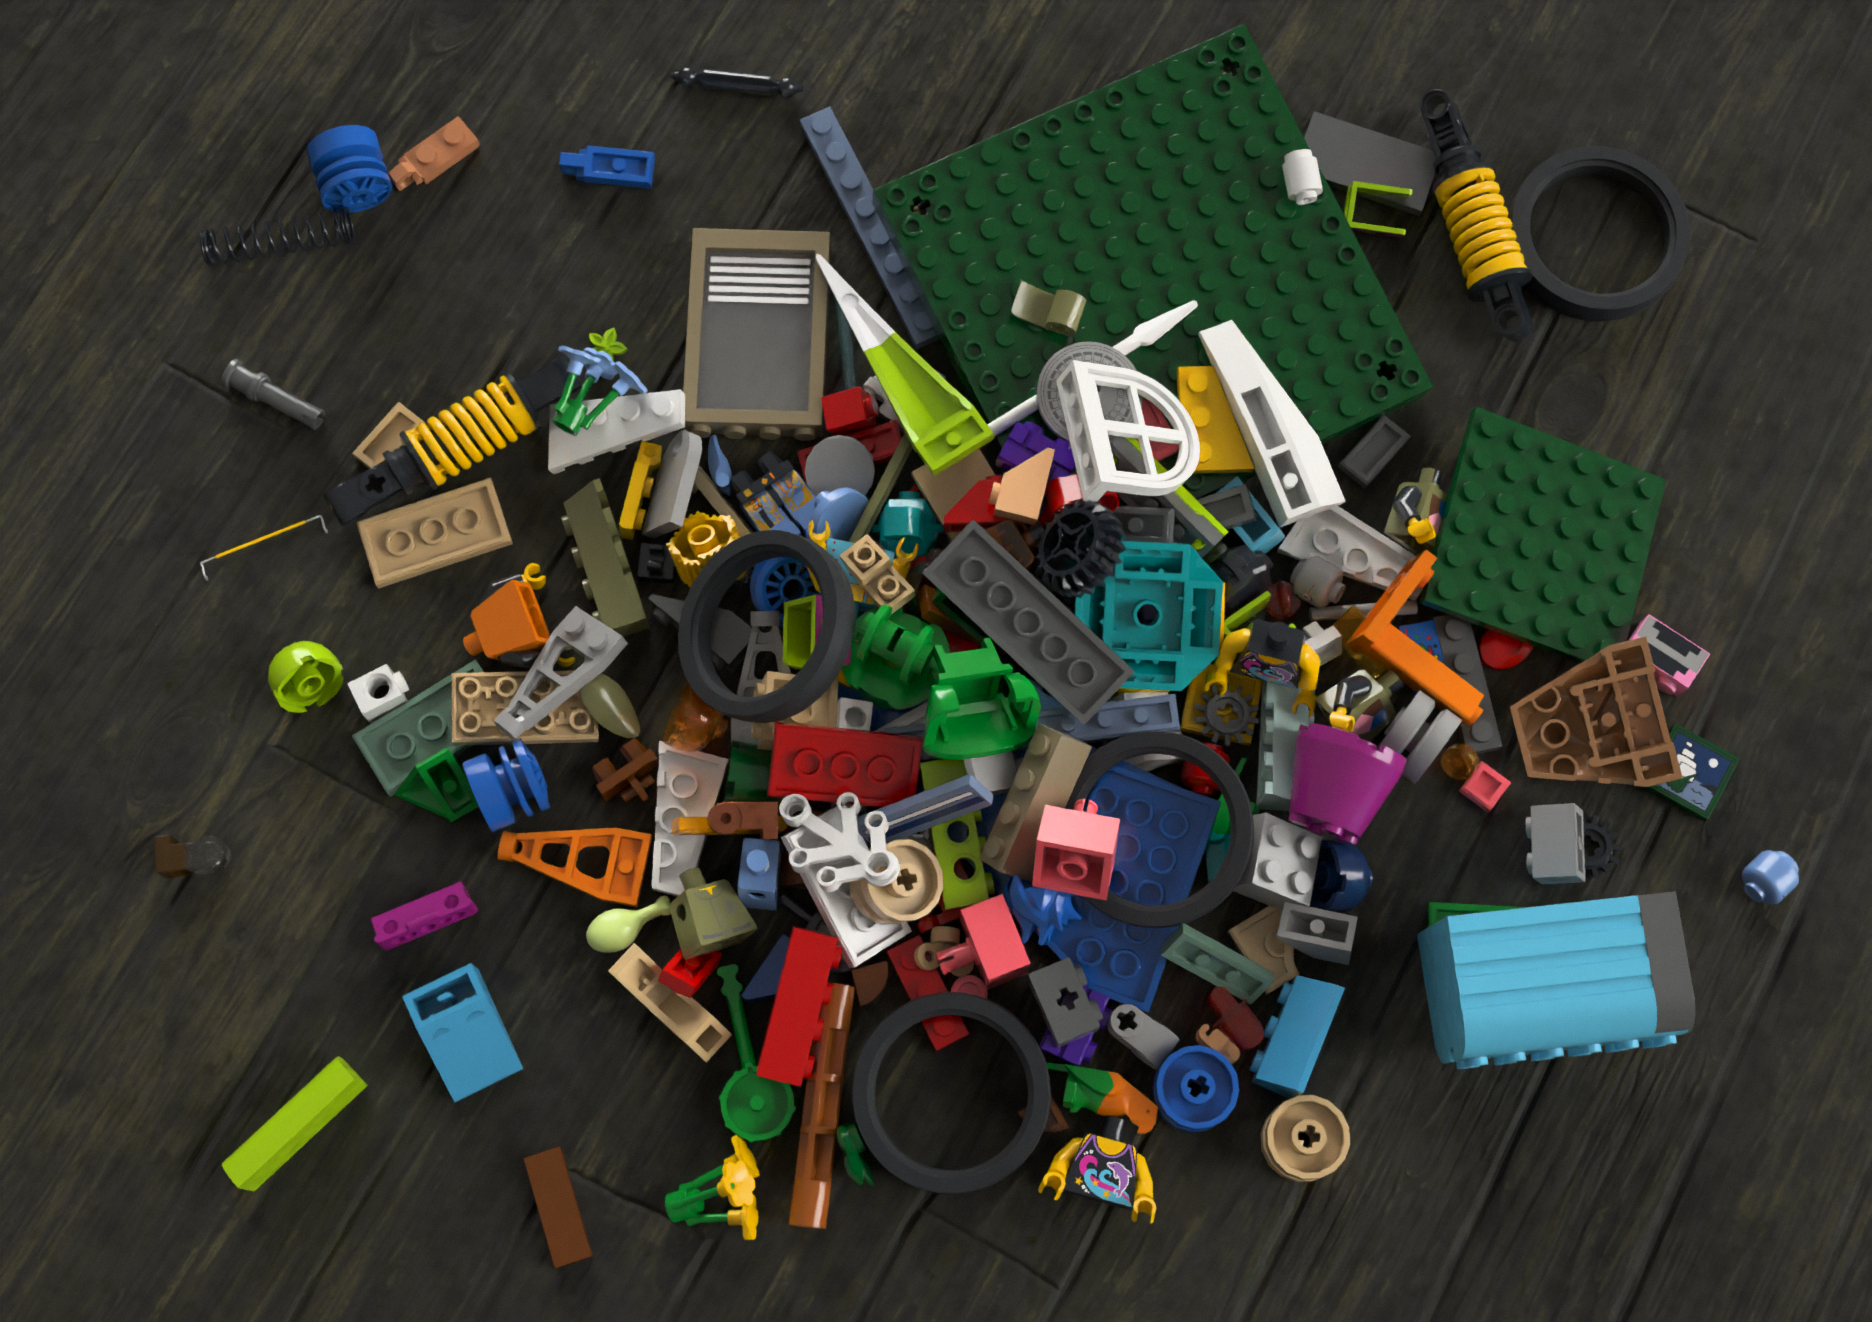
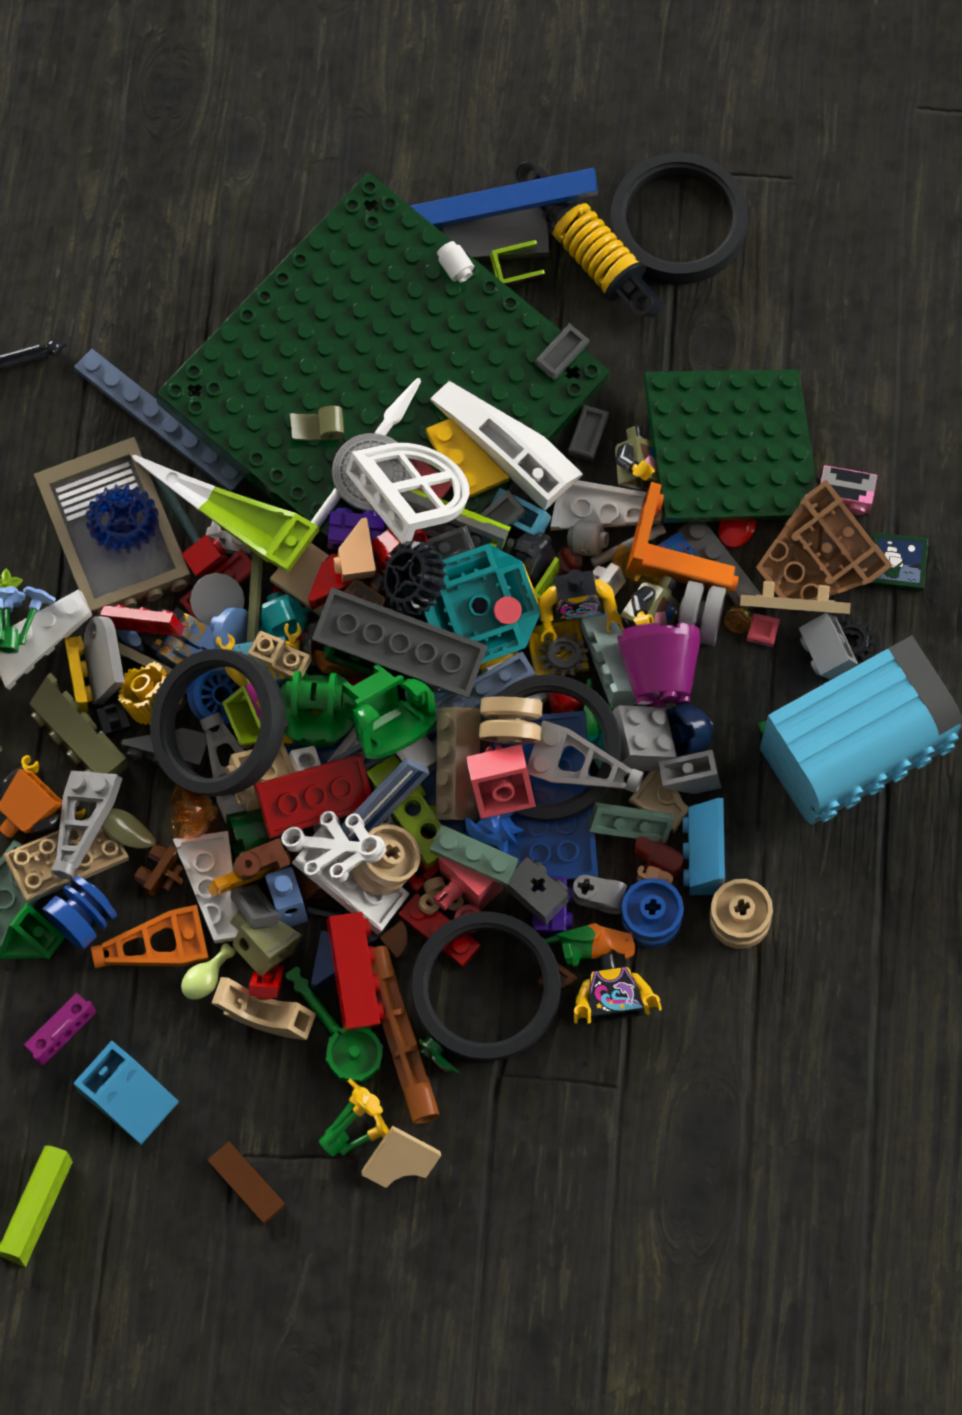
camera: 20 degrees left, 5 degrees down
none -> clear blue gear [86,483,159,555]
none -> red plate [100,605,184,637]
none -> dark grey tile [230,884,279,928]
none -> tan tile [361,1126,441,1188]
none -> blue tile [411,168,598,228]
none -> sand green plate [430,825,518,887]
none -> tan wheel [479,697,543,744]
none -> coral tile [493,597,522,625]
none -> light grey plate [527,720,644,793]
none -> dark grey tile [534,323,590,380]
none -> tan hinge [740,581,851,614]

